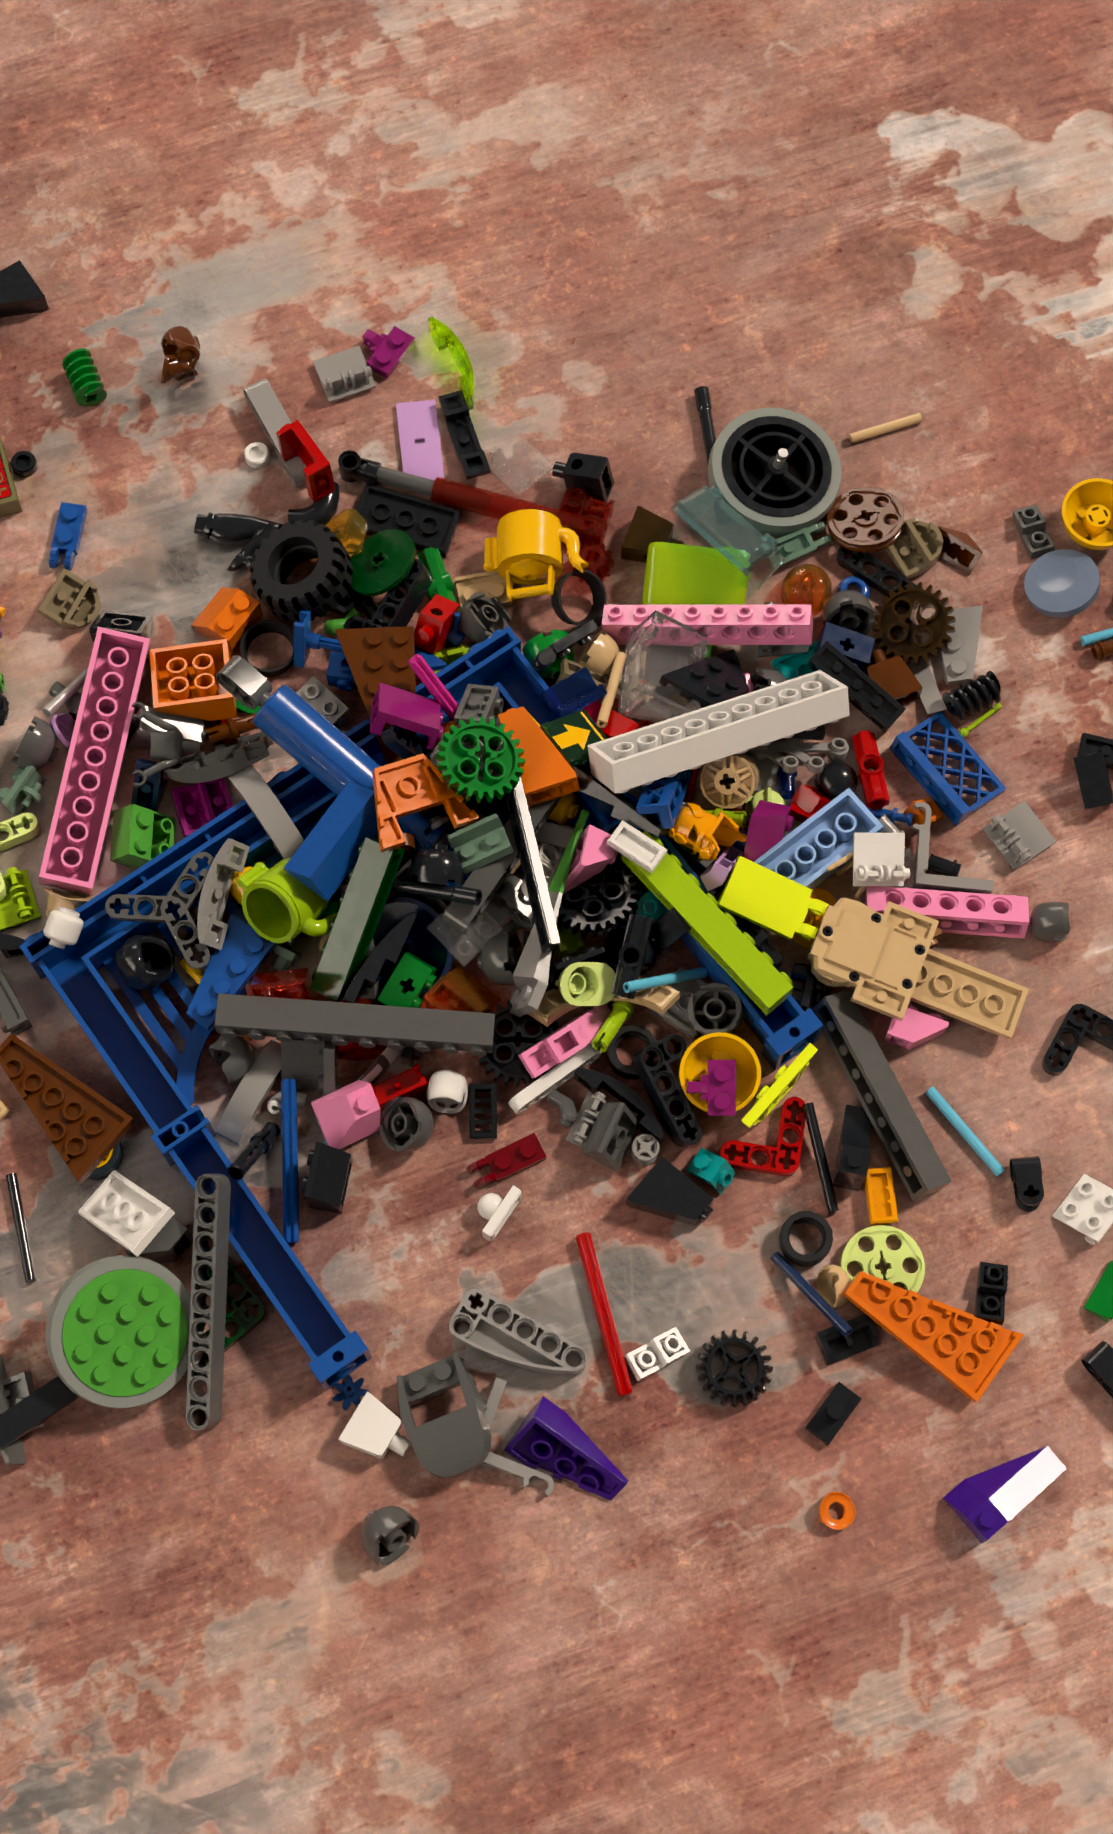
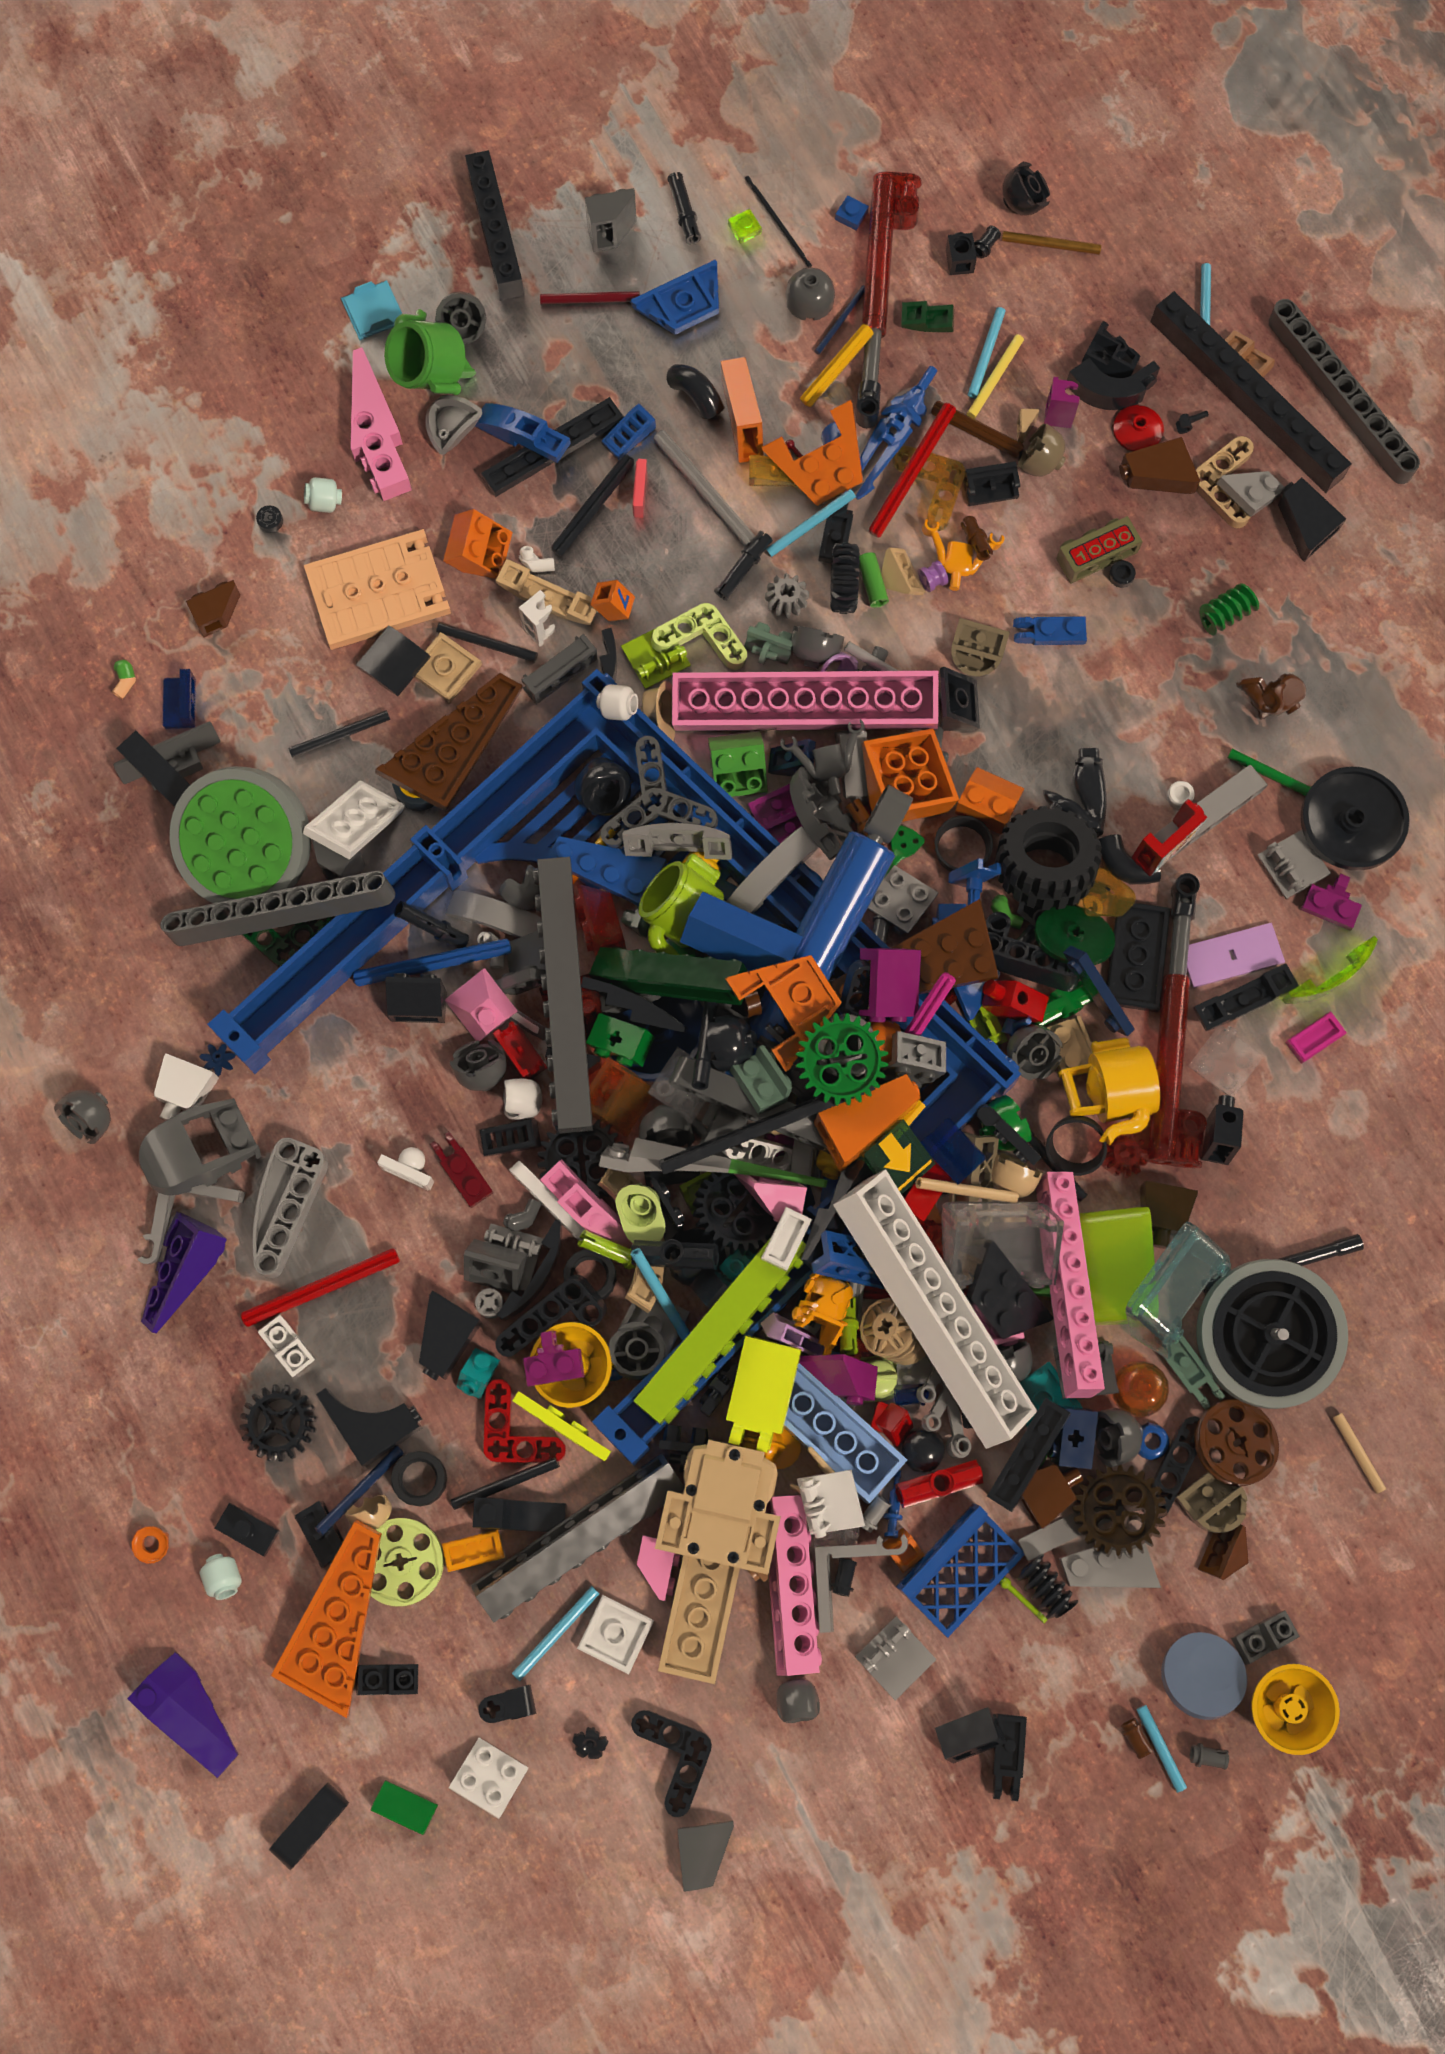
camera: 80 degrees right, 5 degrees up
none -> light aqua head [199,1554,242,1600]
none -> black arch [316,1388,423,1467]
none -> black plant [572,1727,609,1759]
none -> white tile [577,1595,654,1674]
none -> dark blue plate [1063,946,1135,1037]
none -> green bar [1227,748,1311,796]
none -> dark pink tile [1286,1011,1347,1064]
none -> black dish [1301,766,1409,871]

